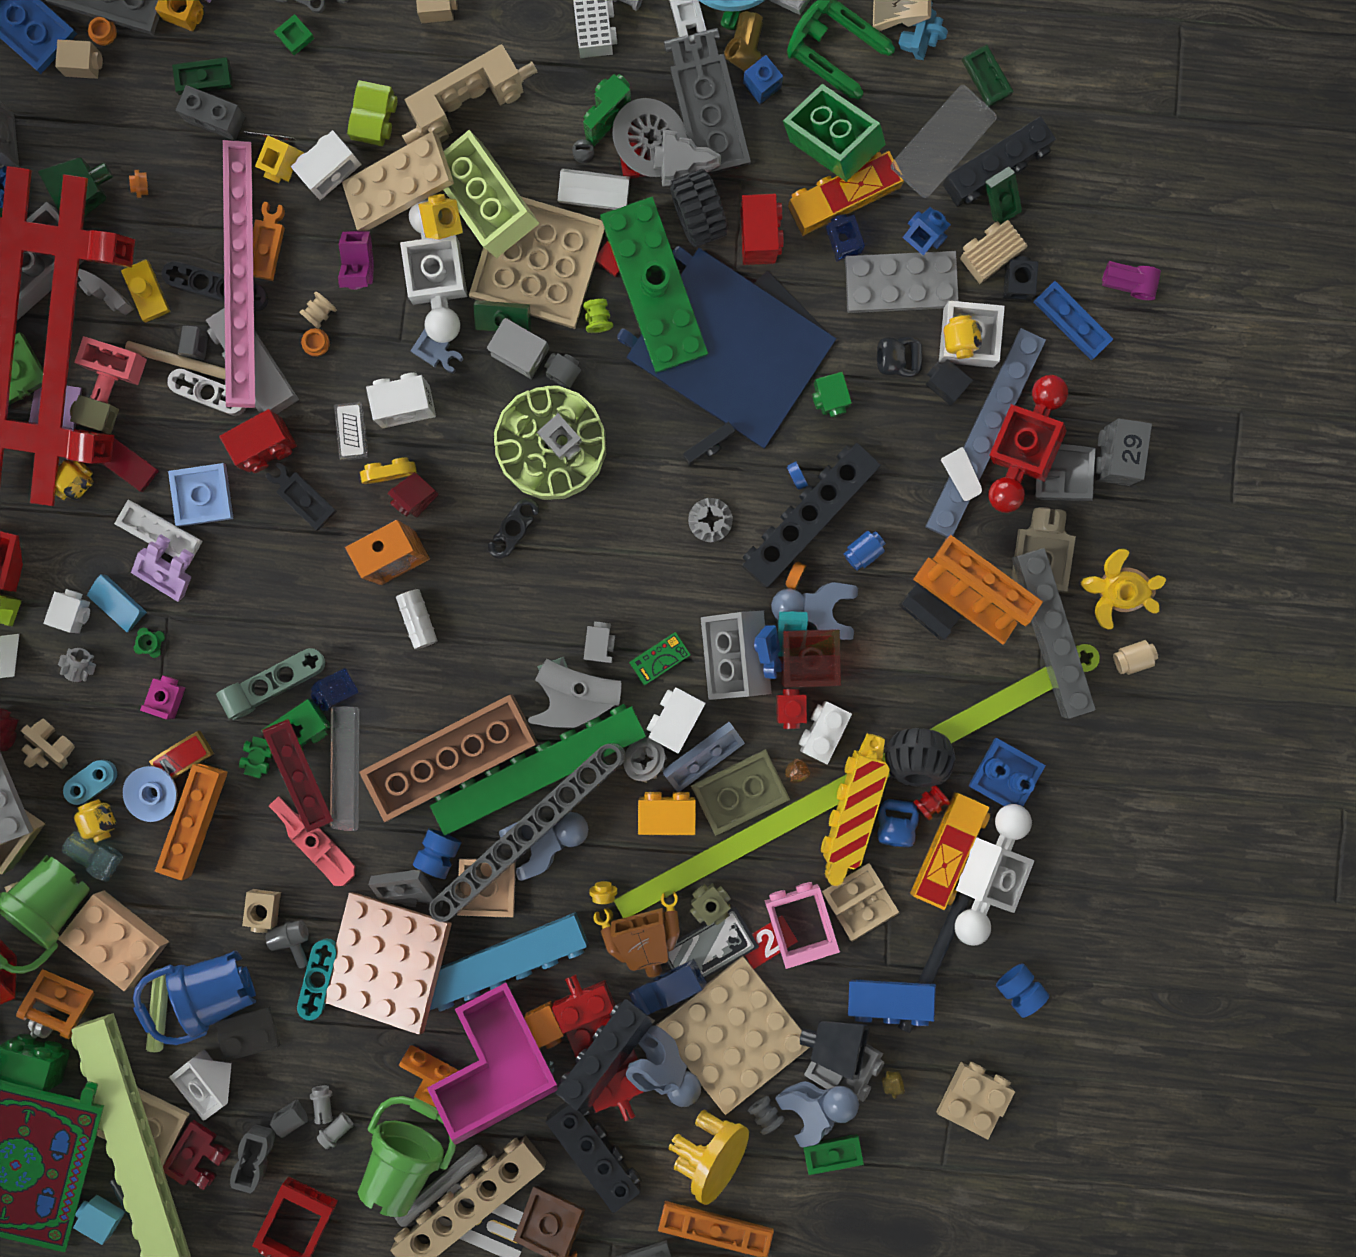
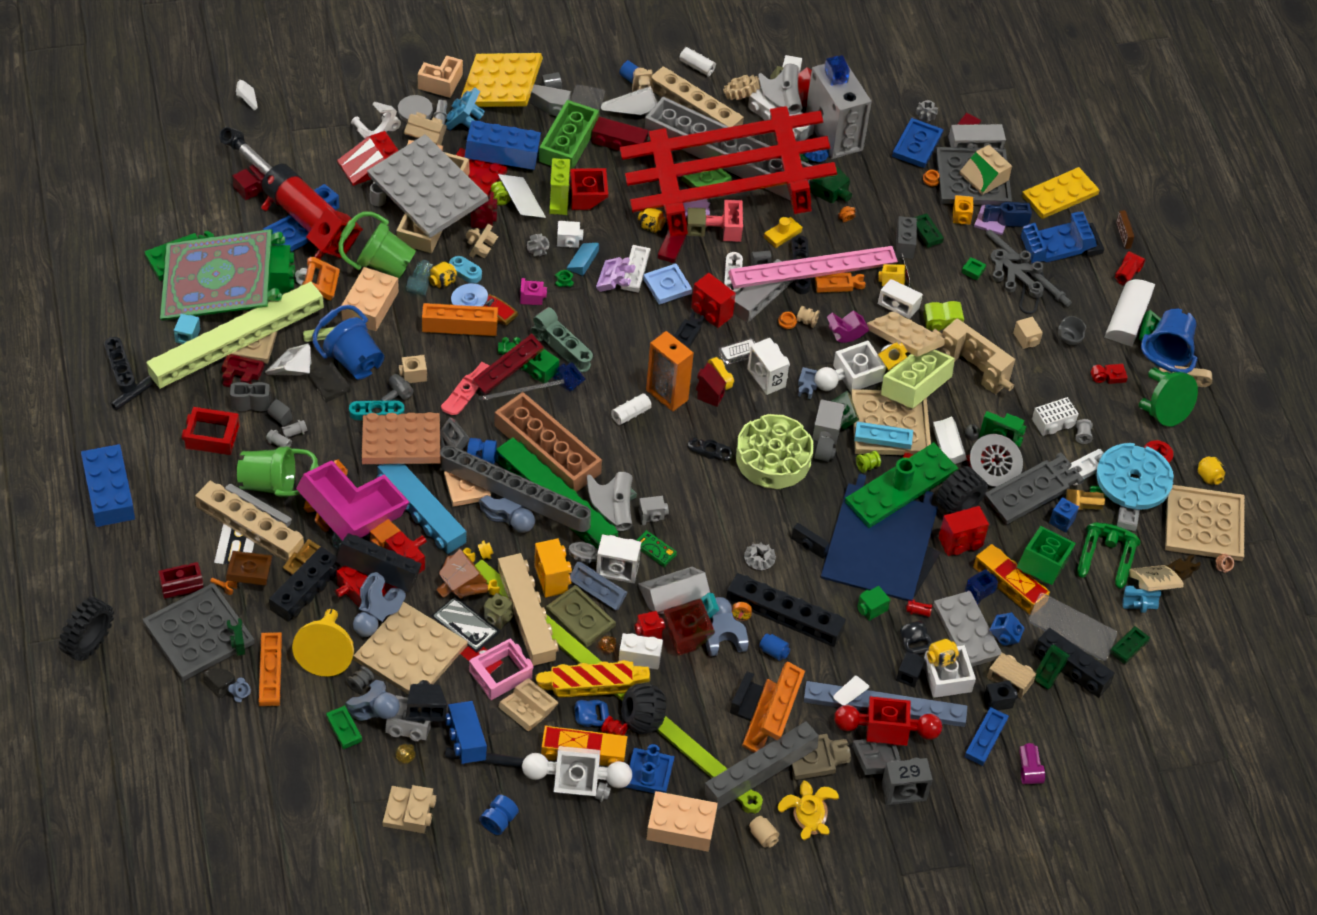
camera: 70 degrees right, 35 degrees down
tan brick [56,40,103,79] -> none
light grey slope [78,269,134,315] -> none
tan bar [125,341,225,379] -> none
light grey brick [537,413,582,460] -> none
dark blue piece [628,959,707,1015] -> none
light grey rock [653,129,721,187] -> none
blue plate [754,626,782,679] -> none
blue tile [787,461,808,490] -> none
none -> pearl gold slope [283,539,320,575]
none -> tan brick [498,553,559,666]
none -> light grey plate [594,782,611,802]
none -> light nougat brick [647,791,718,852]
none -> medium azure plate [854,422,913,449]
none -> red pin [906,599,932,617]

